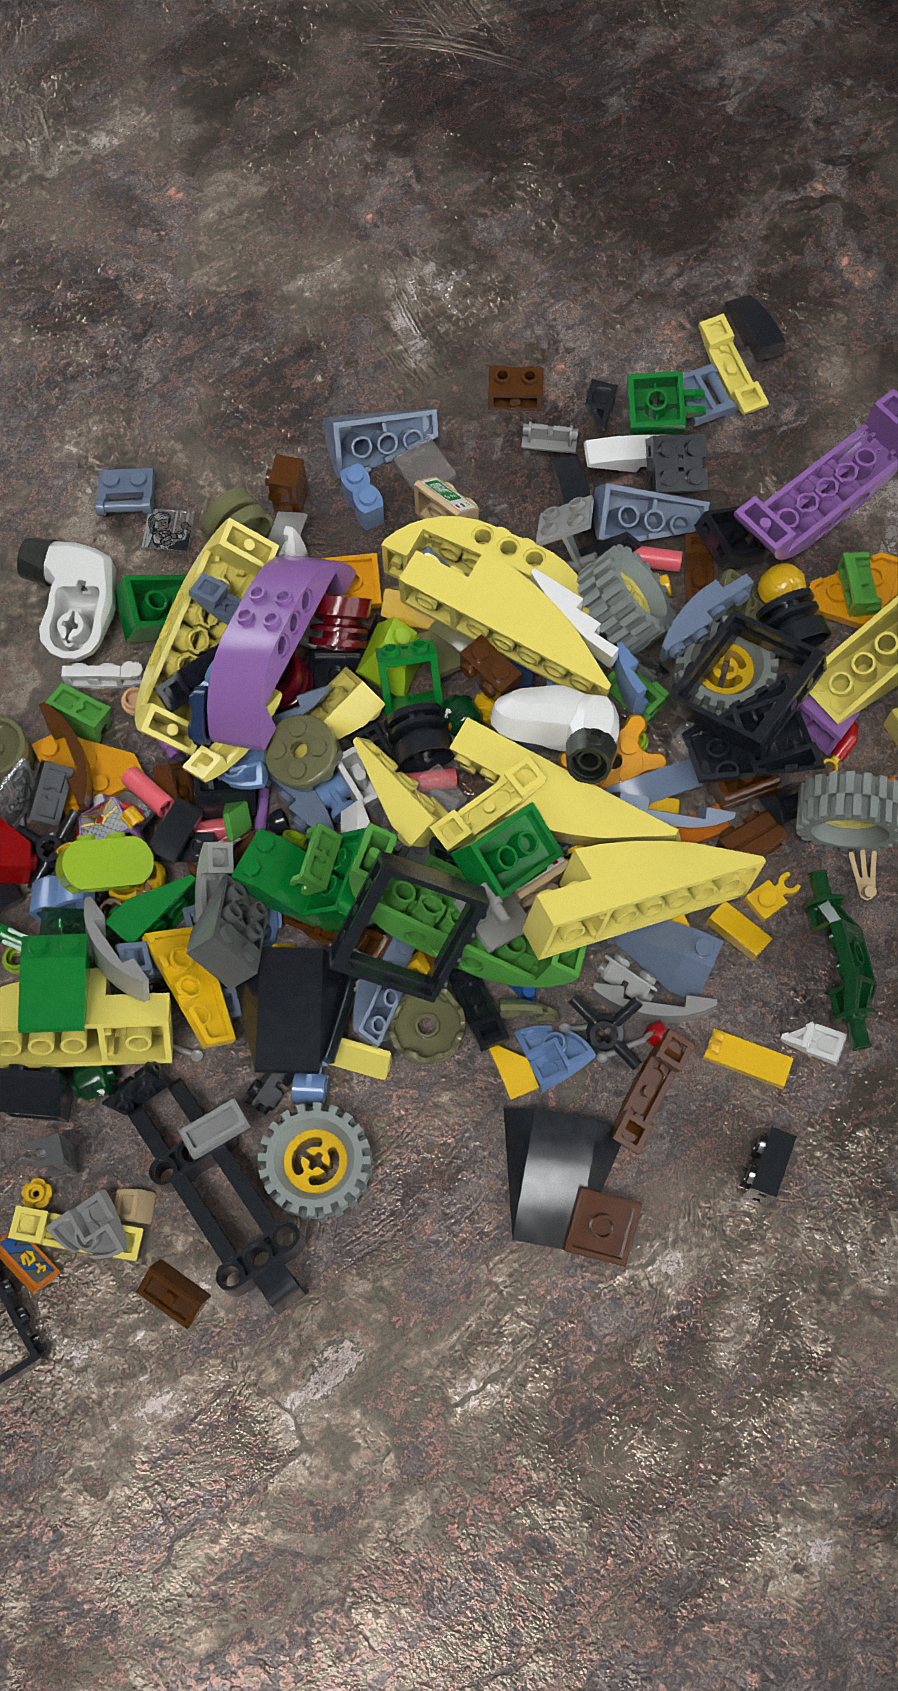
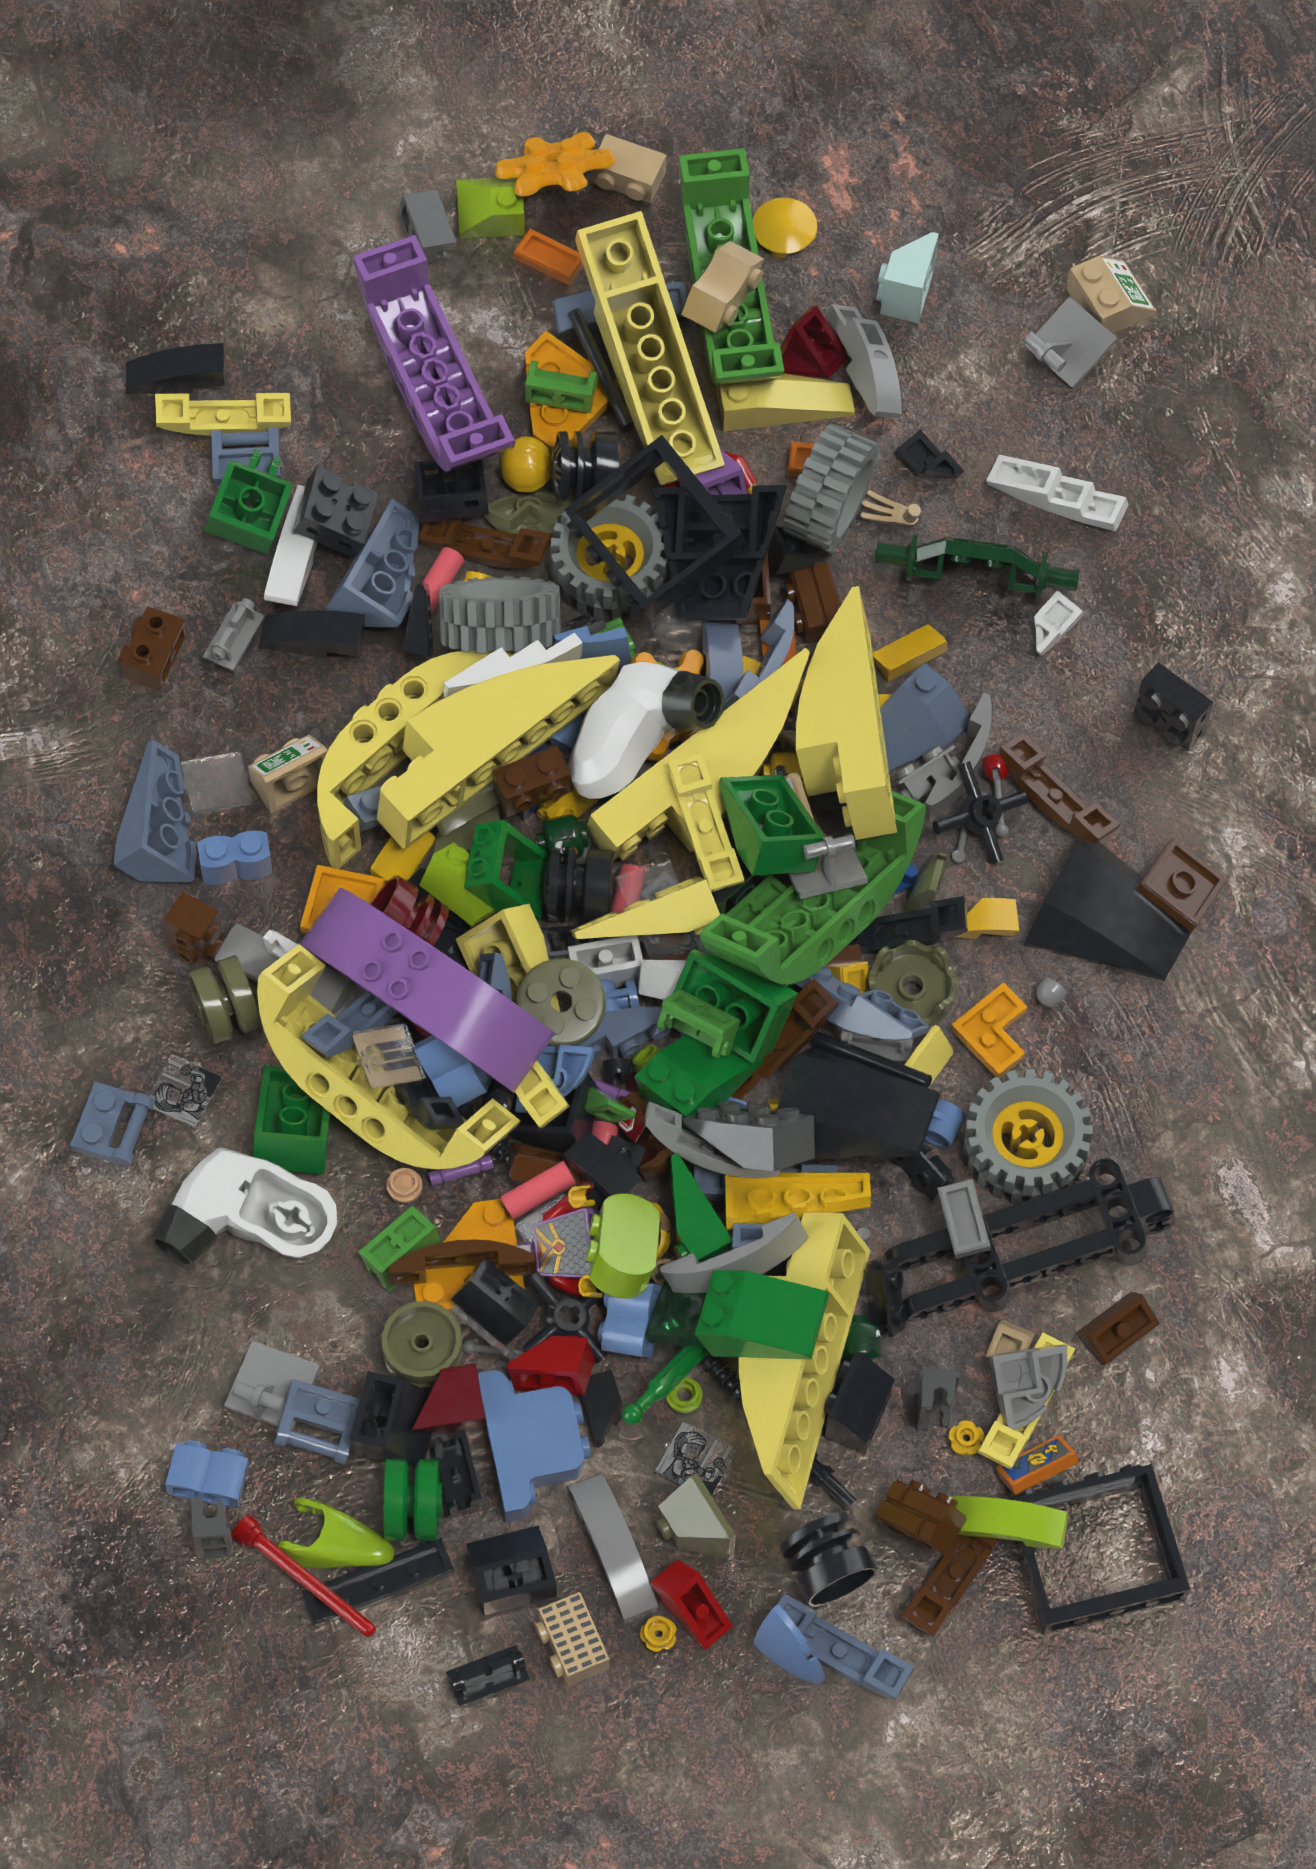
camera: 75 degrees left, 5 degrees down
white hinge [61,661,144,688] -> none
dark blue plate [188,686,212,746] -> none
black window [329,850,490,1003] -> none
medium blue brick [514,1025,596,1092] -> none
light grey plate [536,495,598,573] -> none
black slope [585,379,618,431] -> none
sand blue slope [659,573,753,663] -> none
yellow hinge [702,1029,793,1089] -> none
yellow plate [744,872,801,923] -> none
none -> clear piece [352,1023,426,1089]
none -> light orange plate [951,982,1027,1079]
none -> light grey hinge [1036,977,1067,1007]

